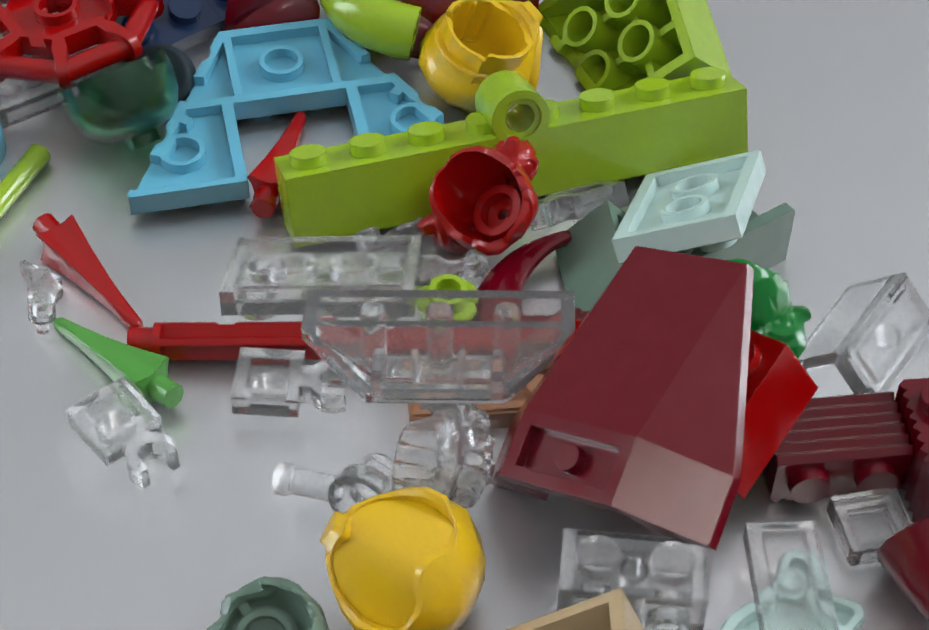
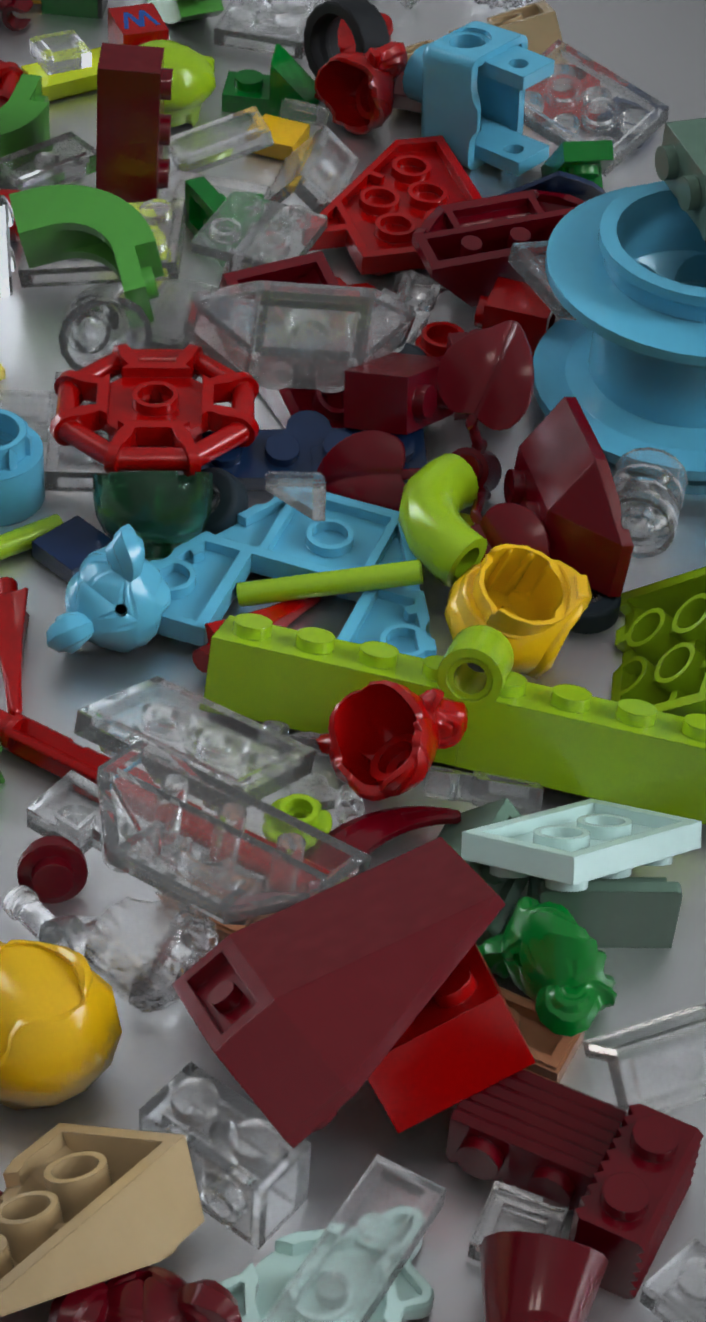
camera: 30 degrees right, 5 degrees down
none -> dark red plate [17,836,88,904]
none -> dark blue tile [32,515,112,583]
none -> medium azure hair [46,523,171,654]
none -> lime bar [236,559,423,607]
none -> clear slope [265,471,326,521]

